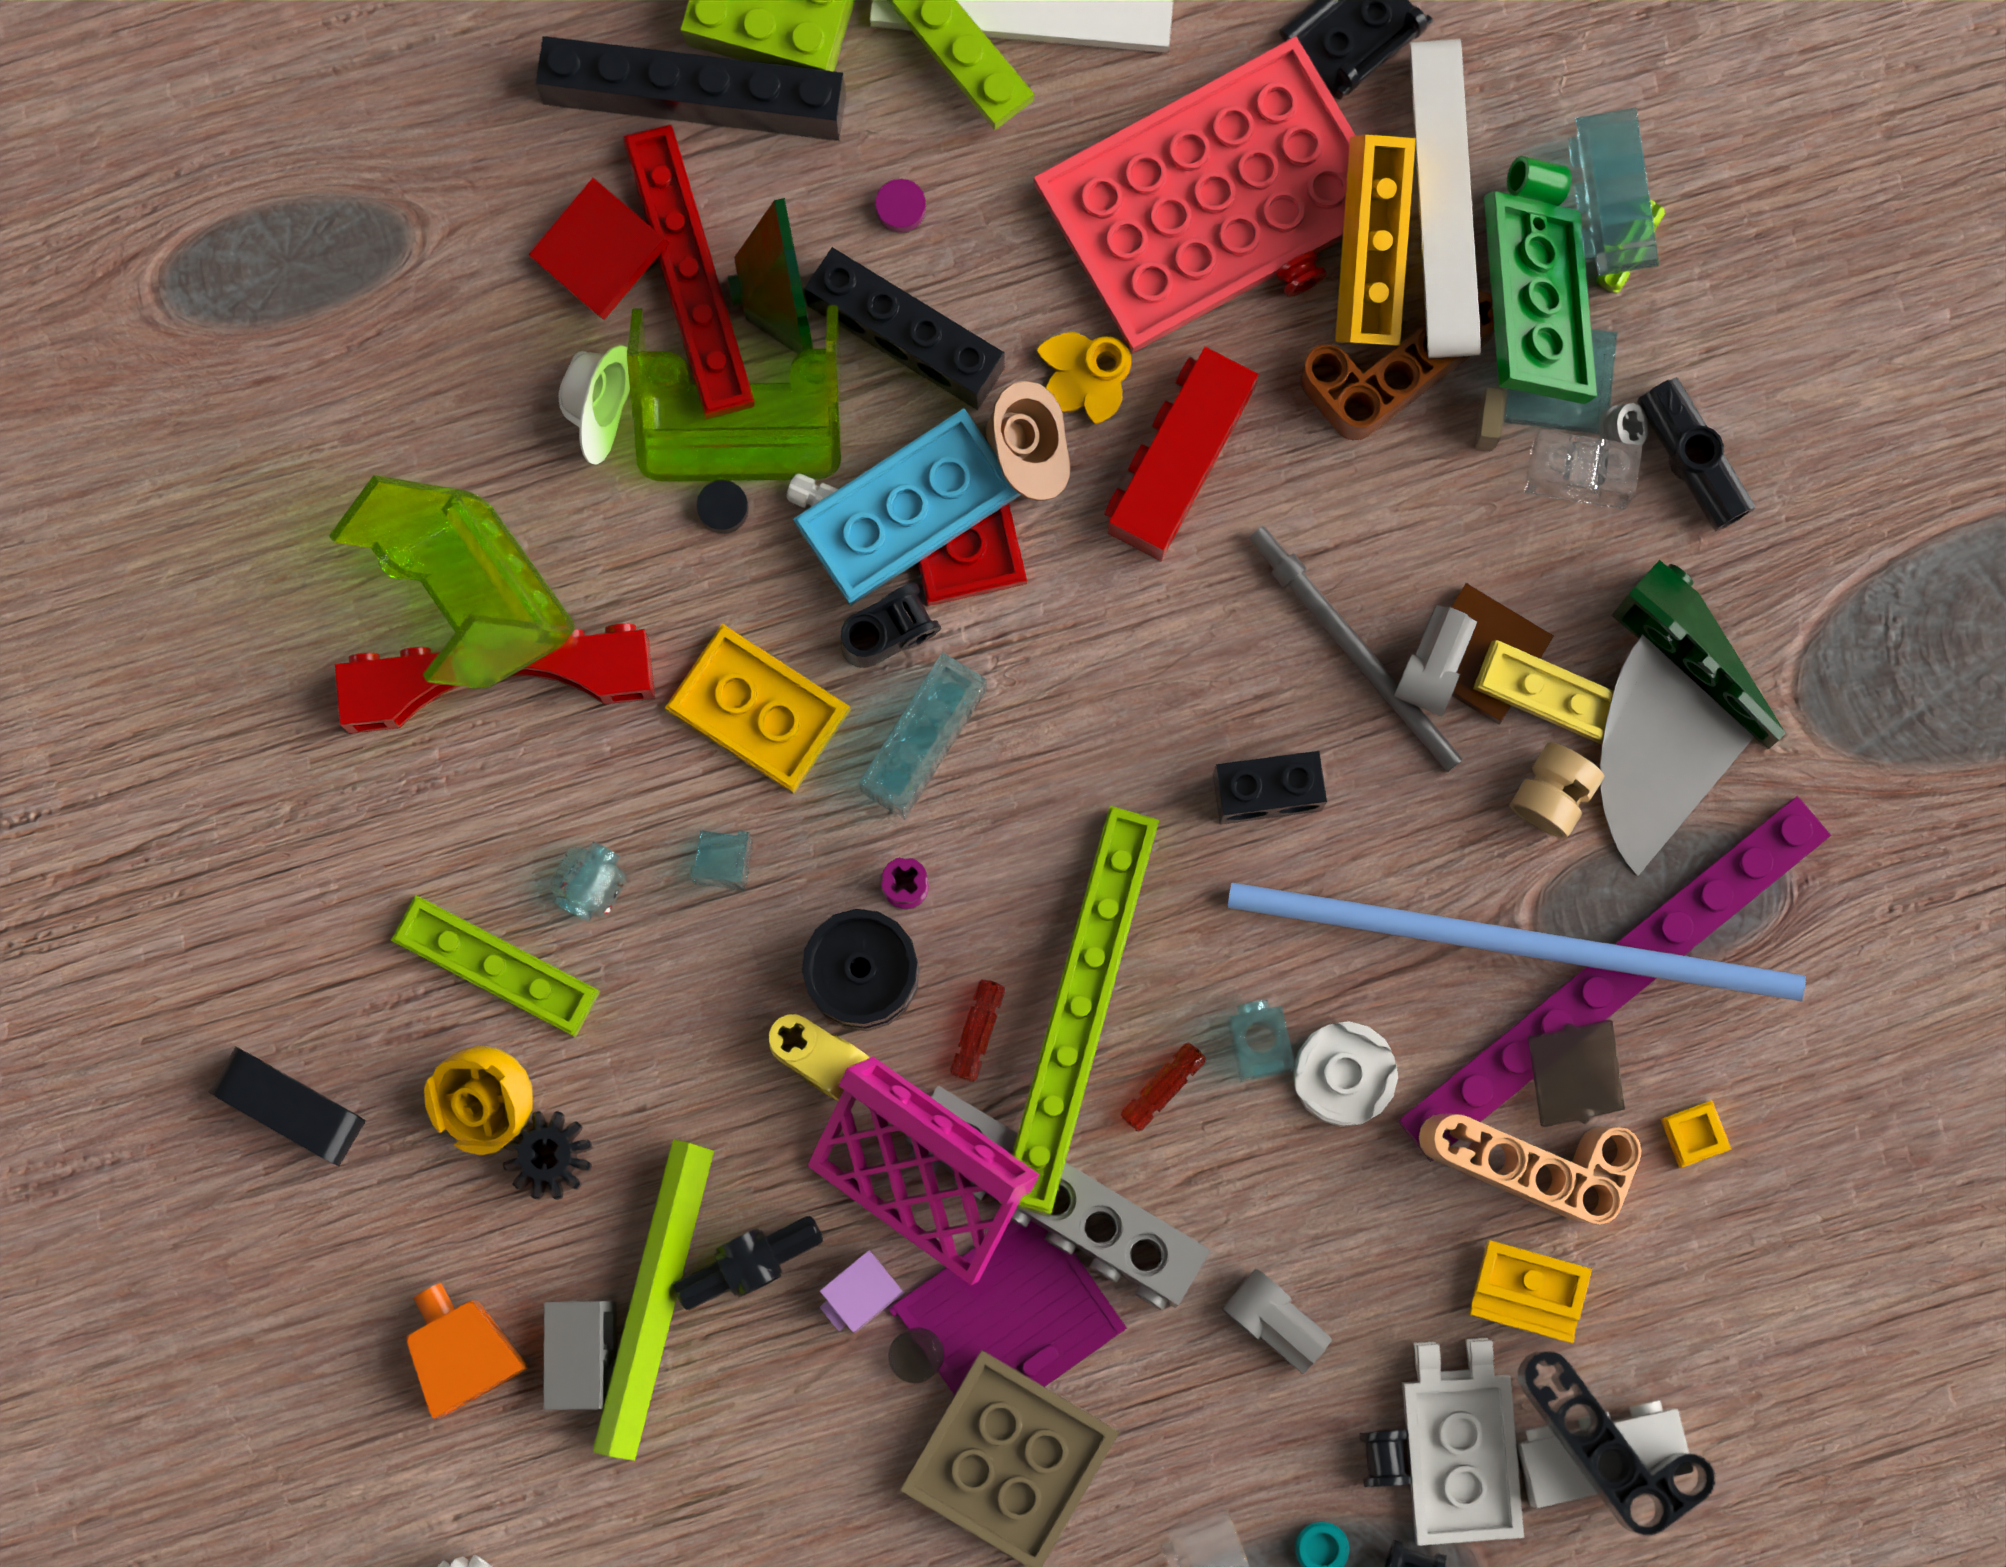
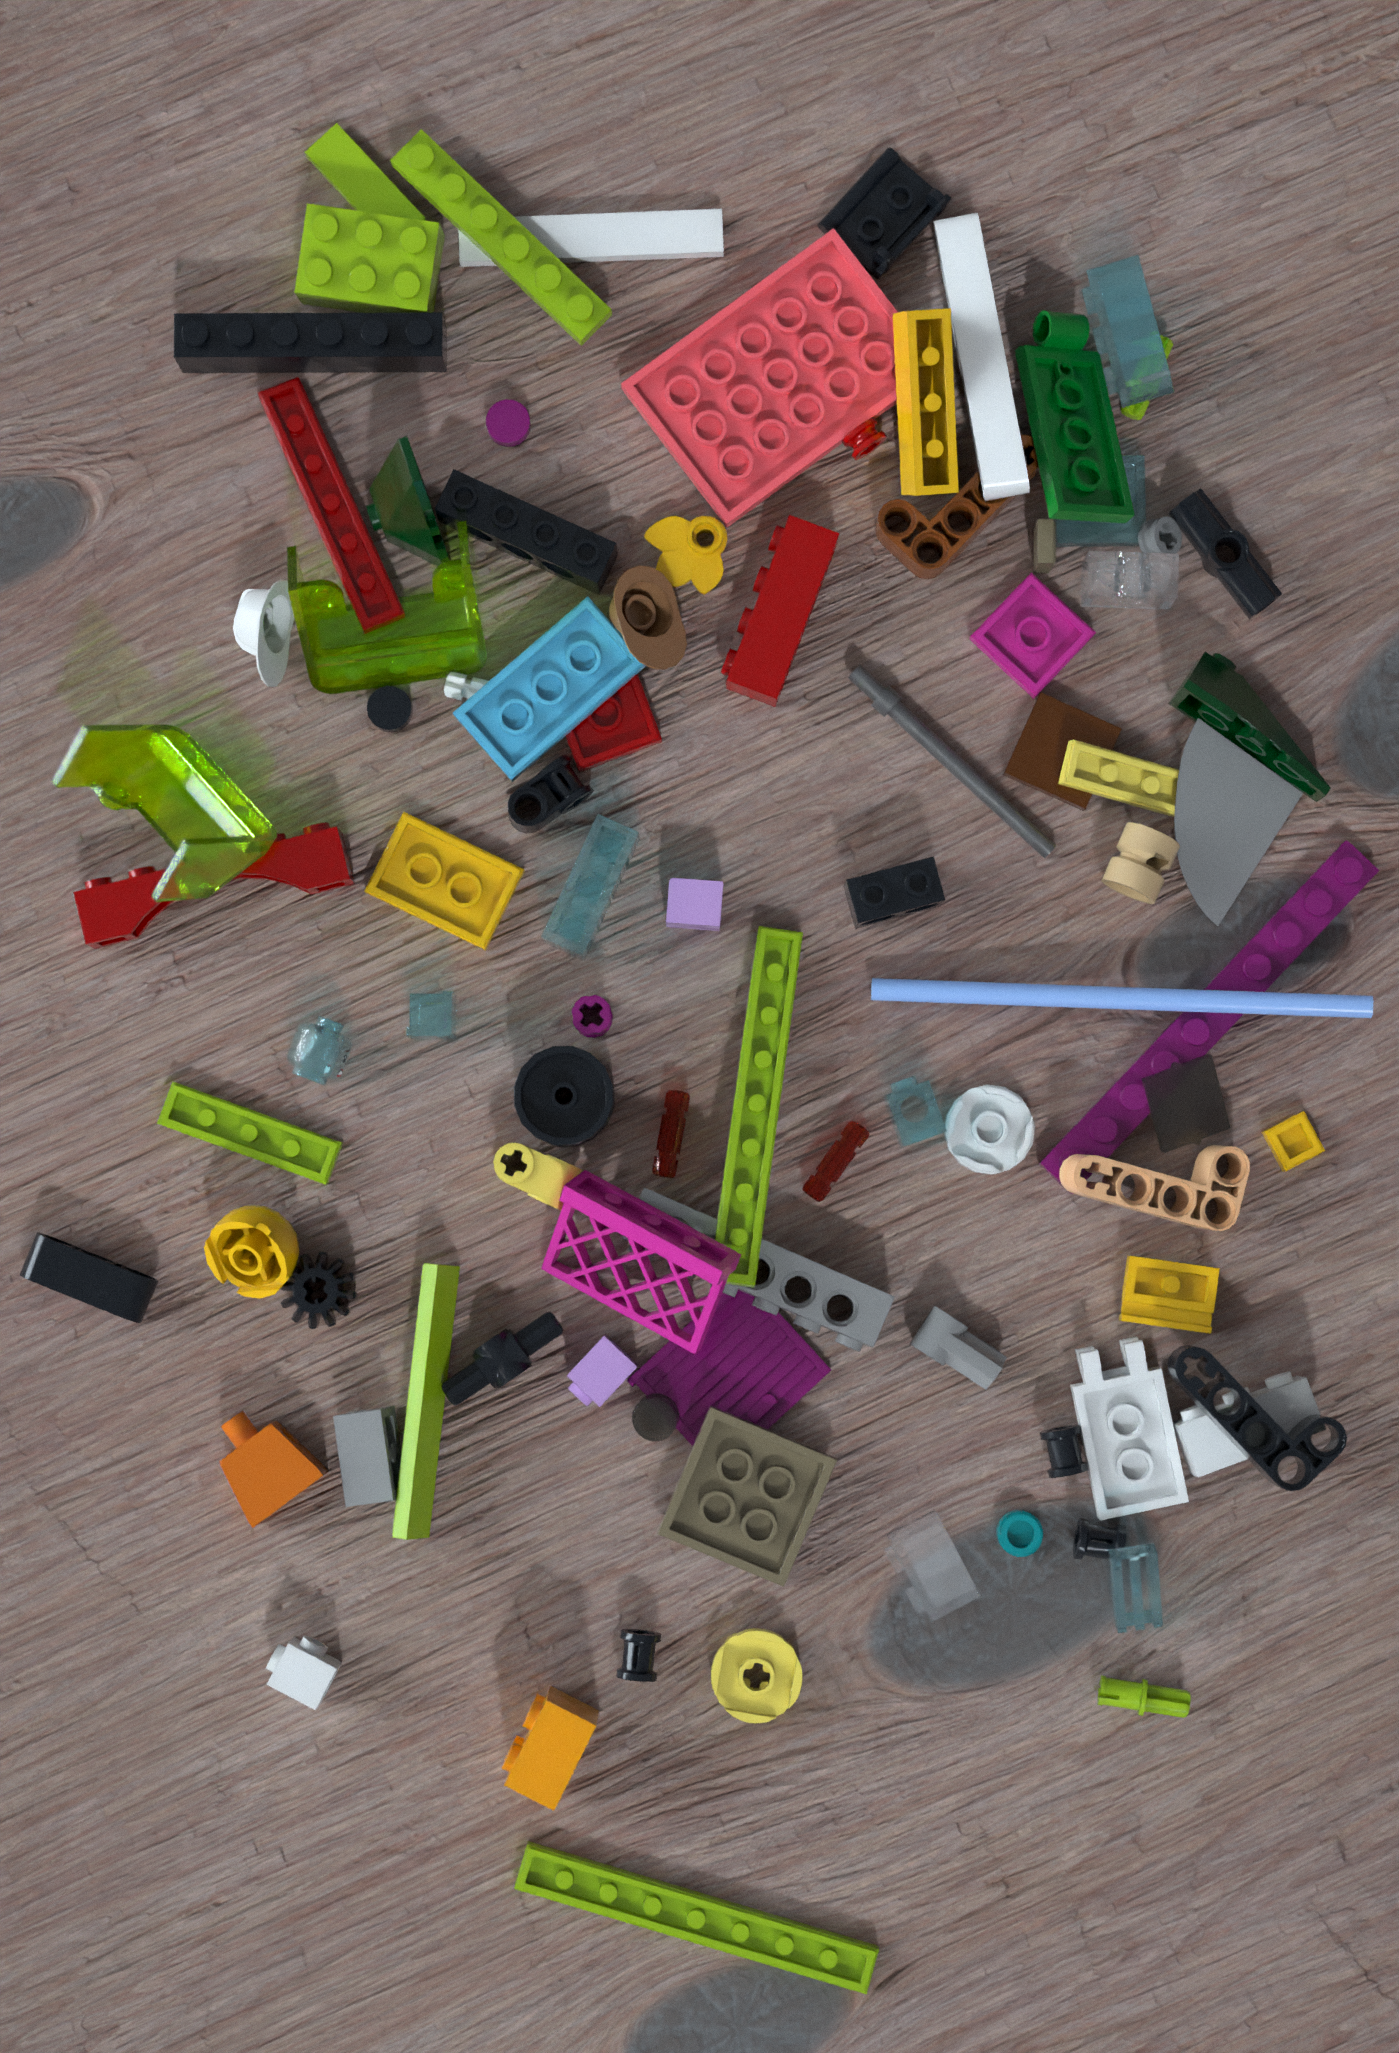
camera: 10 degrees left, 5 degrees up
red tile [528,177,669,320] -> none
light grey piece [1394,605,1477,716] -> none
none -> lavender panel [666,878,723,931]
none -> dark pink tile [969,573,1096,699]

